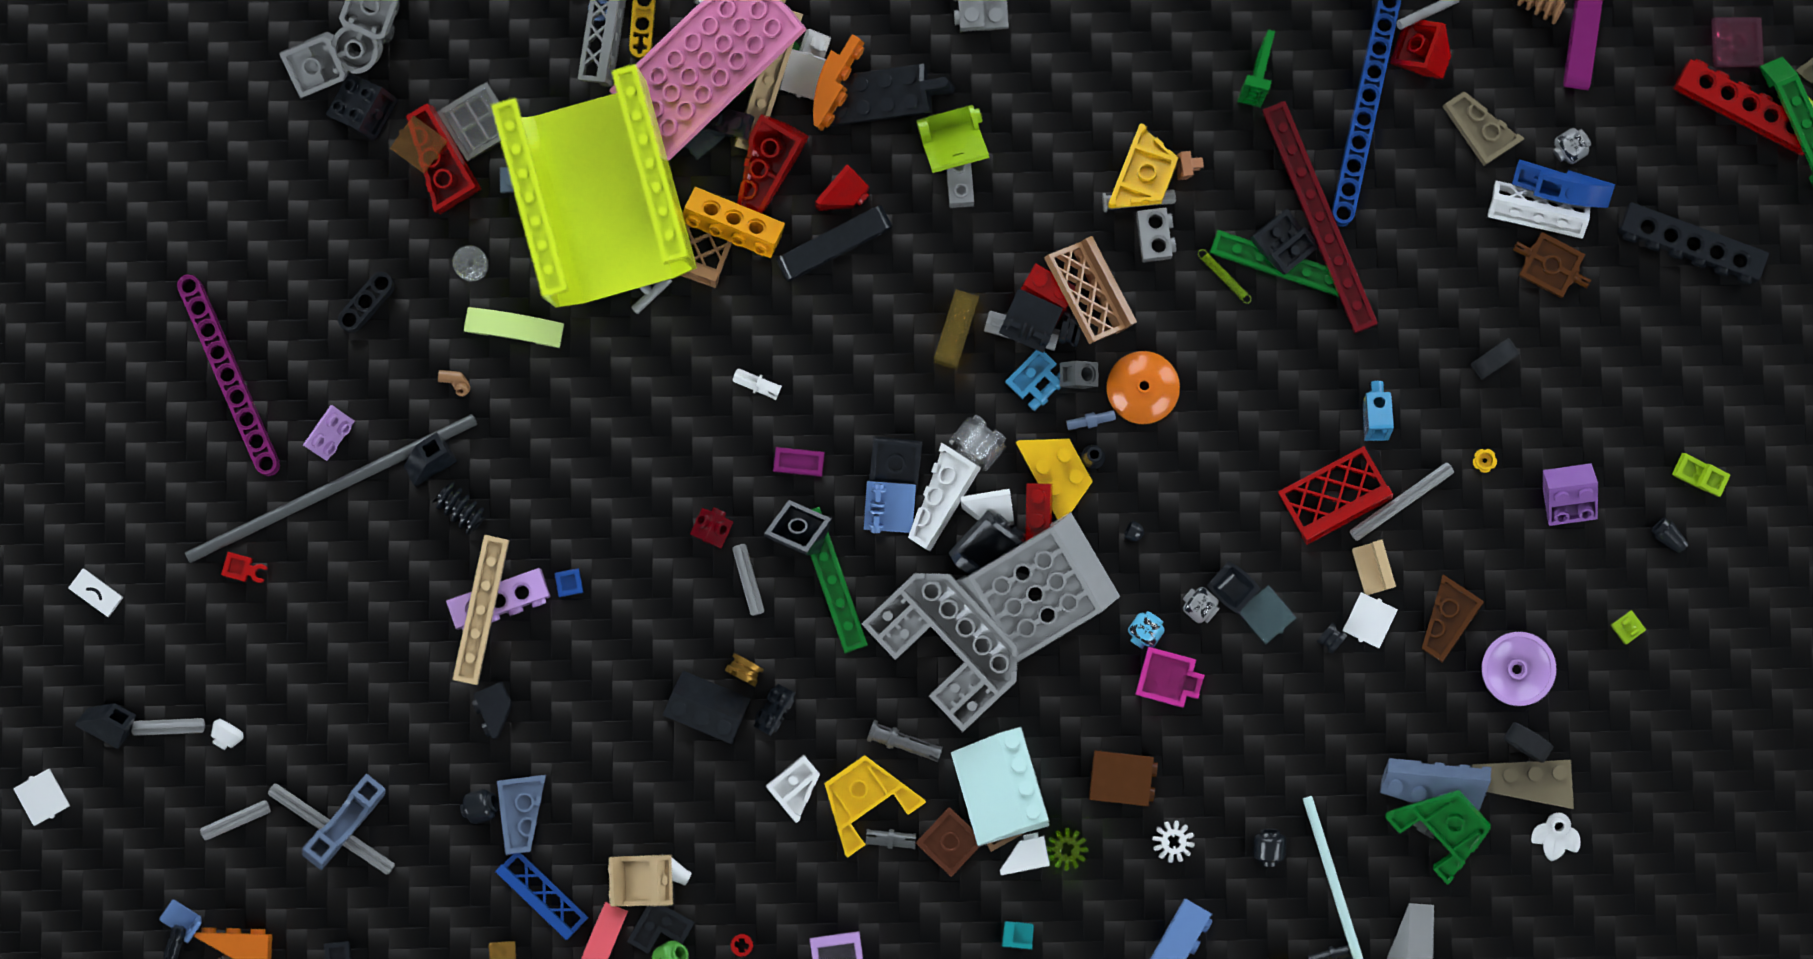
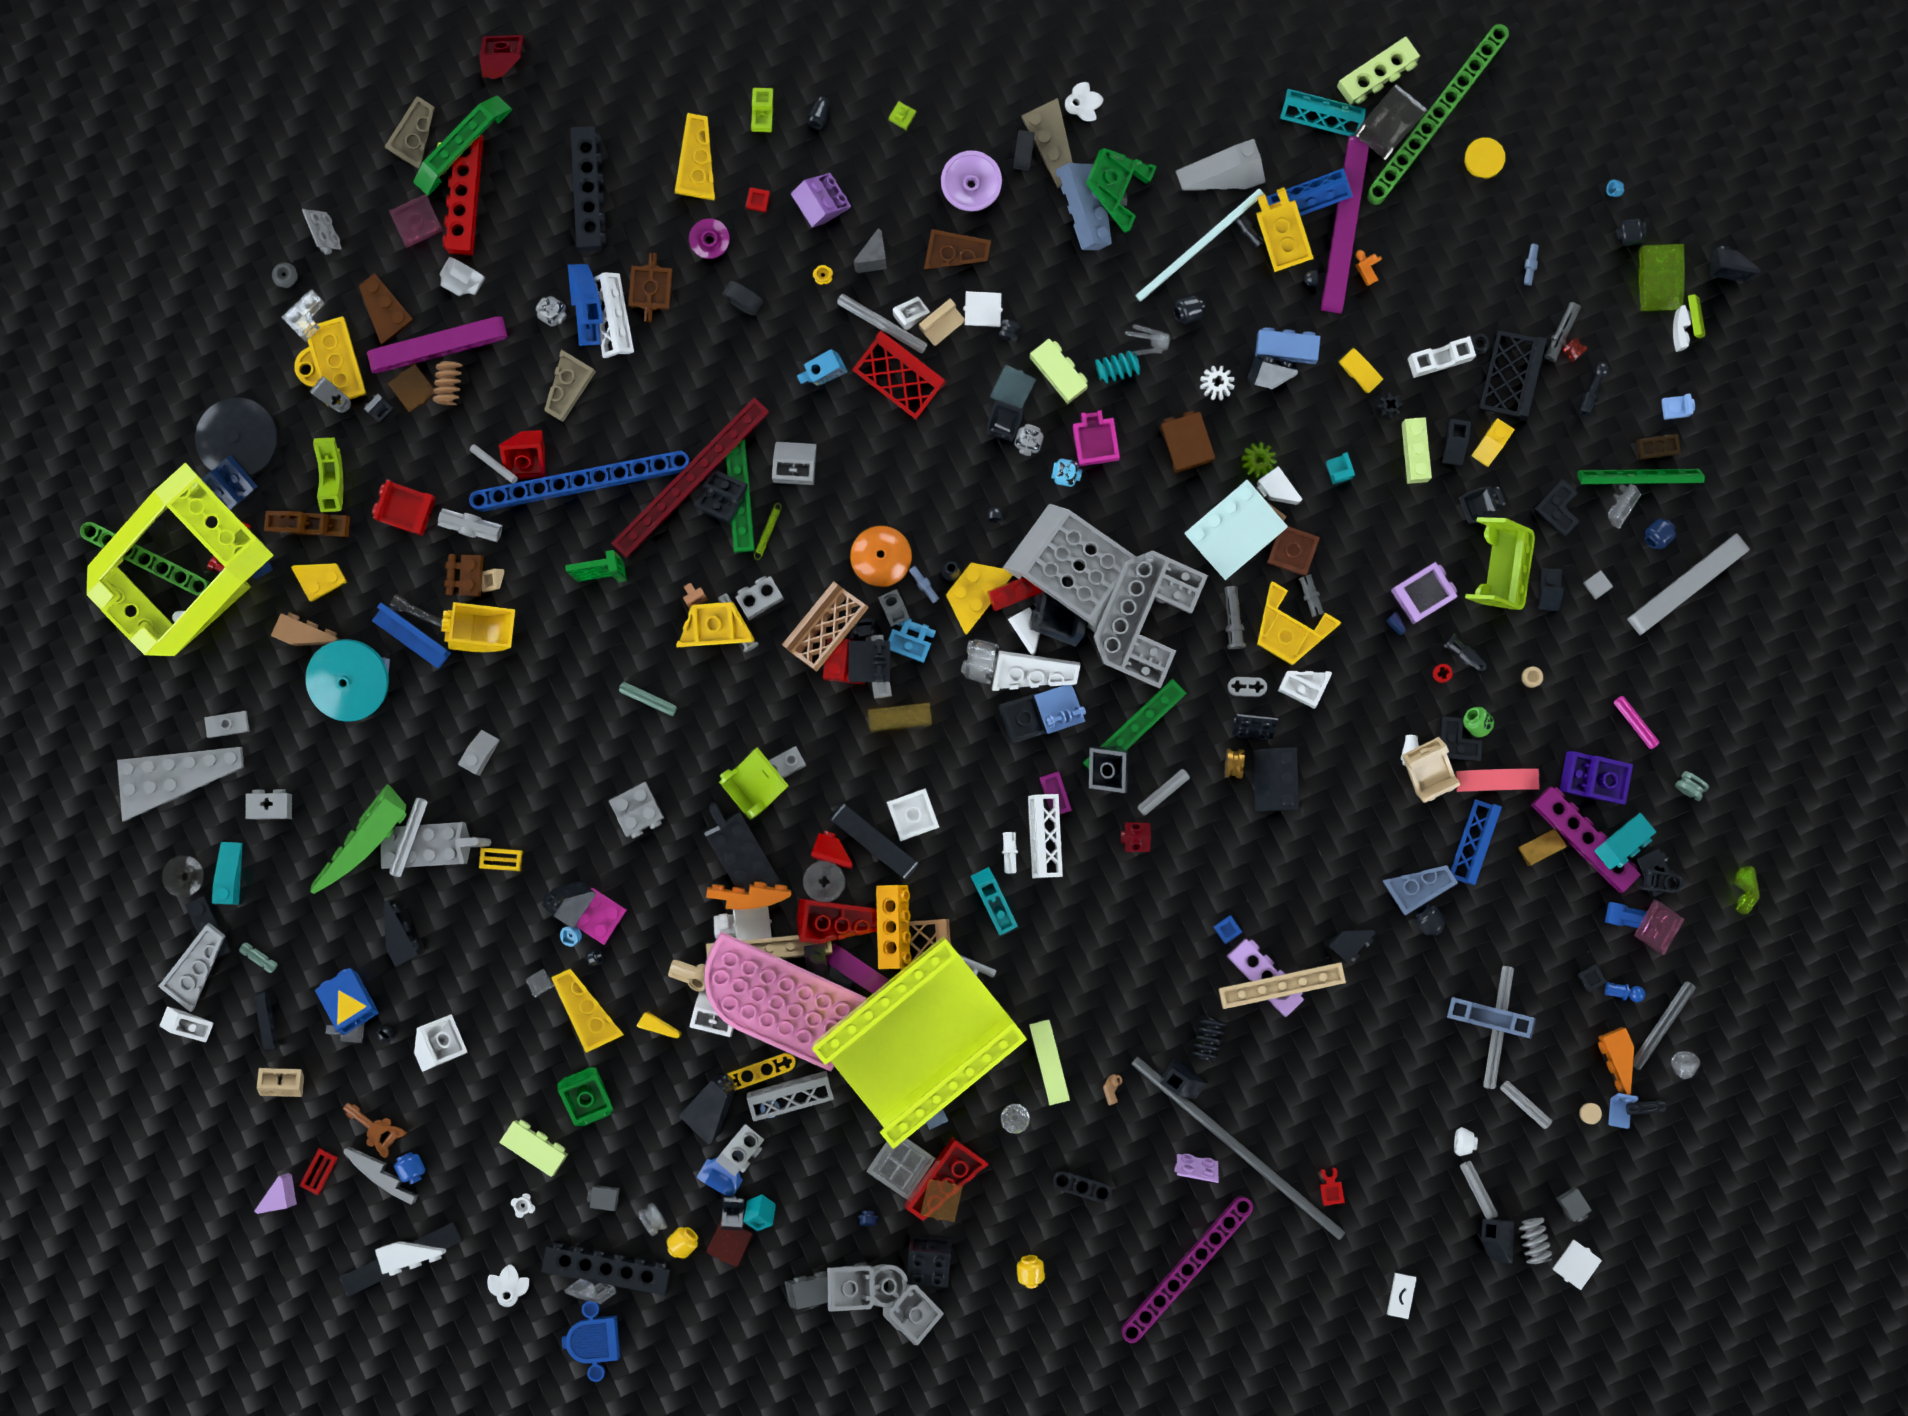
camera: 115 degrees left, 0 degrees up
none -> light grey slope [439,257,485,296]
none -> sand green axle [619,682,677,716]
none -> yellow wing [674,113,715,201]
none -> magenta dish [689,219,730,259]
none -> red plate [746,187,770,213]
none -> light grey slope [772,442,817,485]
none -> clear brick [803,861,846,902]
none -> magenta slope [826,943,889,994]
none -> flat silver slope [854,229,887,273]
none -> dark blue plate [858,1211,878,1226]
none -> white tile [887,788,939,841]
none -> white slope [893,297,930,331]
none -> teal slope [970,867,1018,936]
none -> yellow head [1017,1255,1045,1288]
none -> white fence [1028,794,1063,878]
none -> yellowish green brick [1030,339,1088,404]
none -> teal piece [1095,350,1140,384]
none -> clear plant [1125,324,1169,356]
none -> light grey beam [1227,677,1267,697]
none -> slope [1247,355,1298,389]
none -> dark blue slope [1386,612,1406,635]
none -> light grey piece [1519,1218,1552,1264]
none -> dark grey brick [1556,1187,1592,1222]
none -> tan tile [1579,1103,1602,1124]

